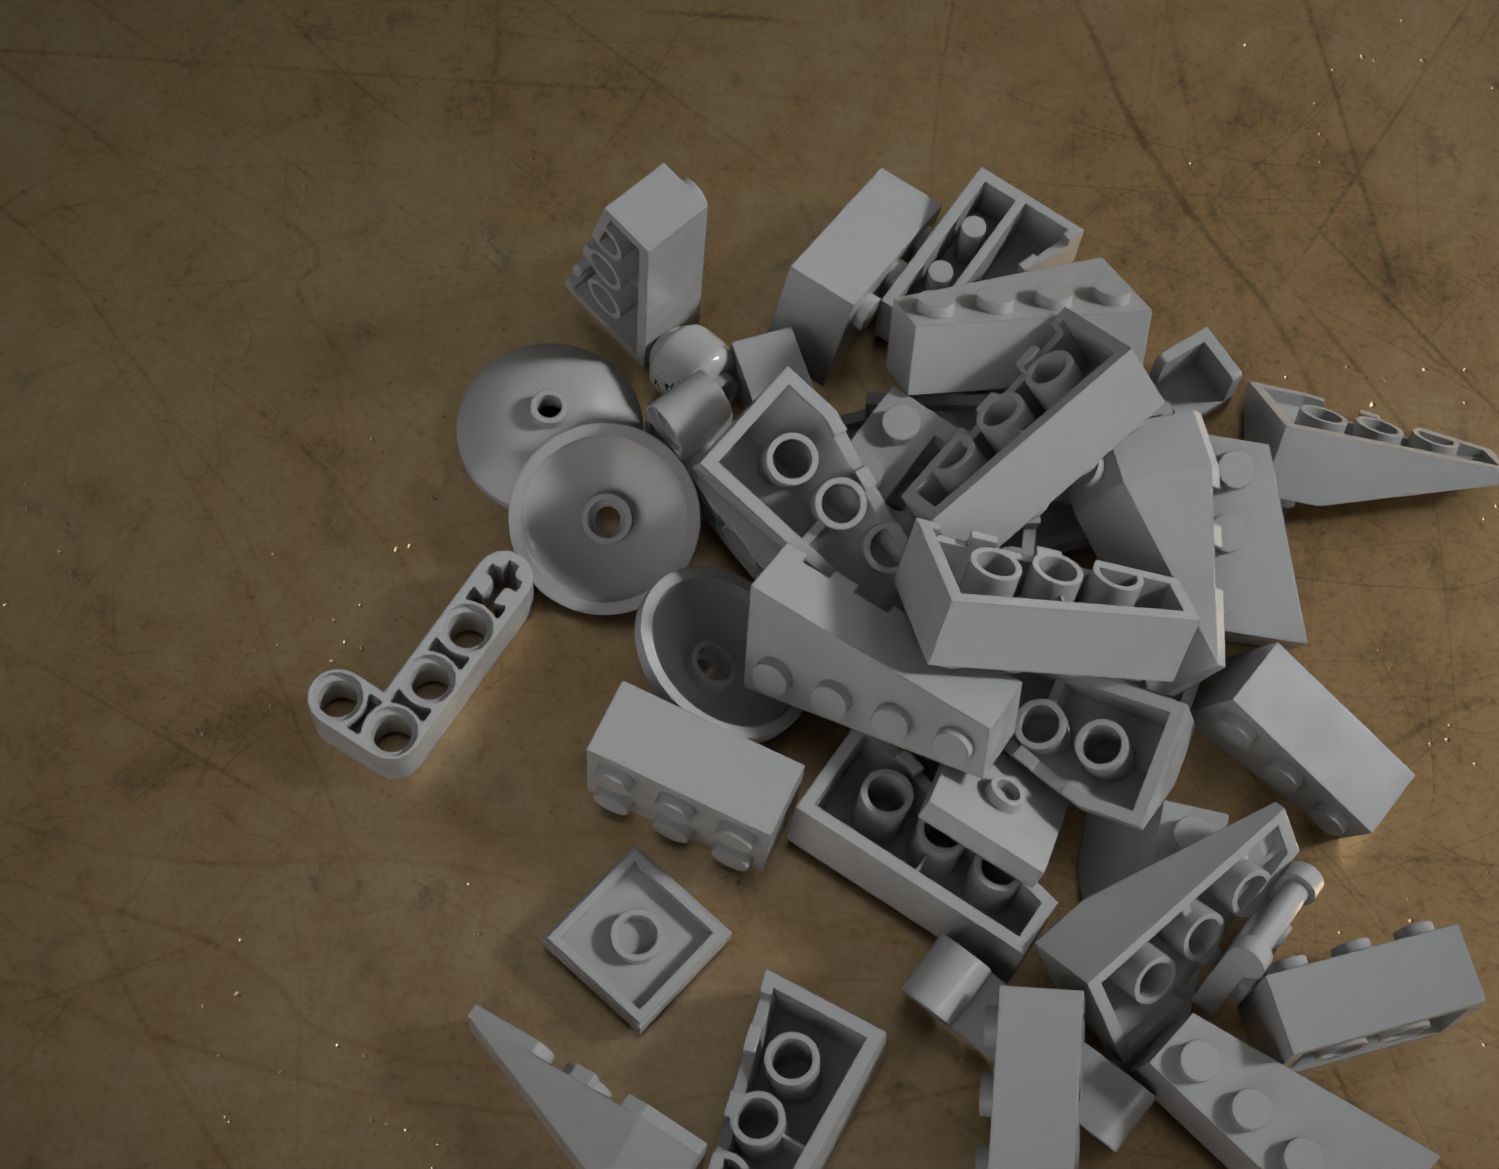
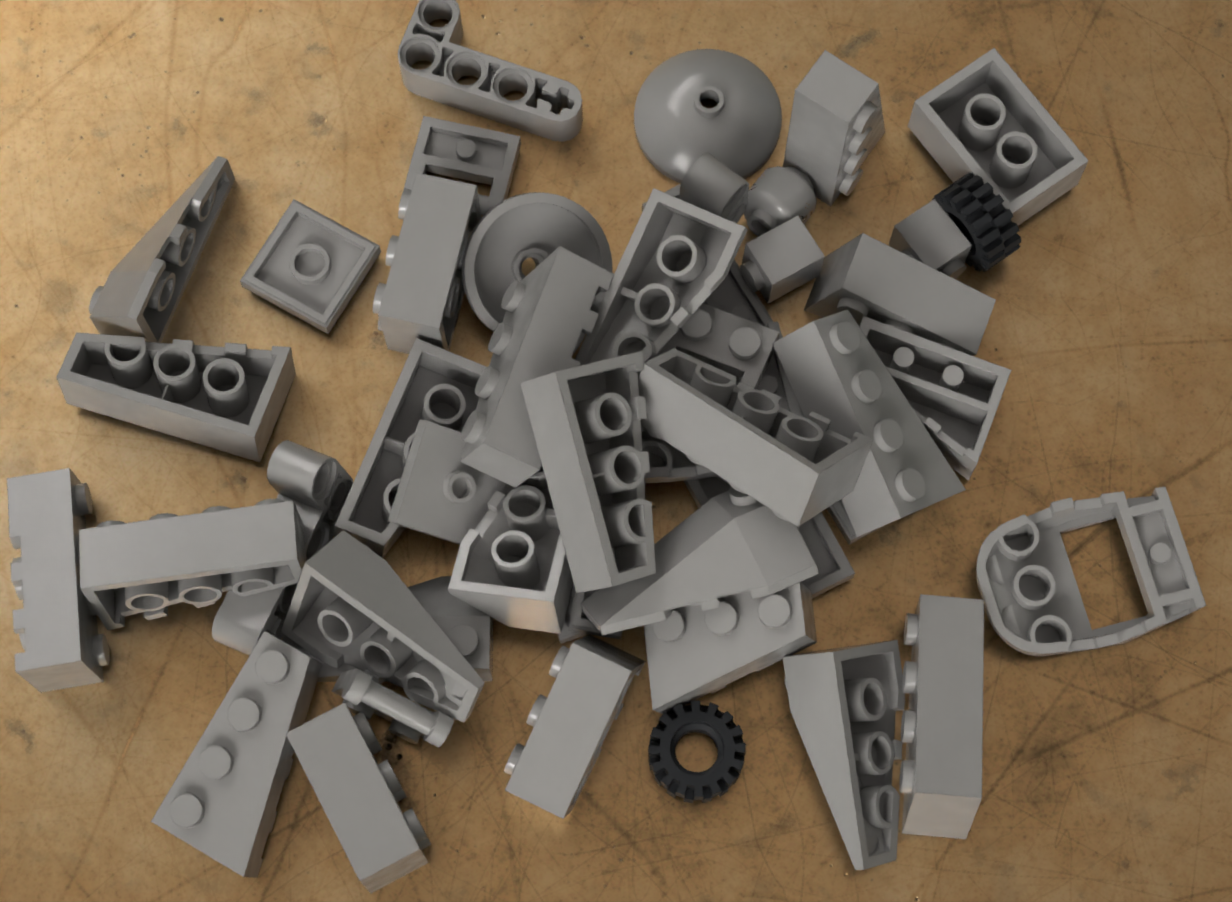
camera: 85 degrees right, 5 degrees up
light grey dish [508,423,701,615] -> none
light grey panel [1149,326,1242,420] -> none
none -> light grey plate [403,116,521,216]
none -> black tyre [648,700,746,803]
none -> light grey brick [889,199,972,279]
none -> light grey wedge [899,594,984,839]
none -> light grey brick [908,48,1088,226]
none -> black tyre [932,173,1021,272]
none -> light grey slope [976,487,1207,656]

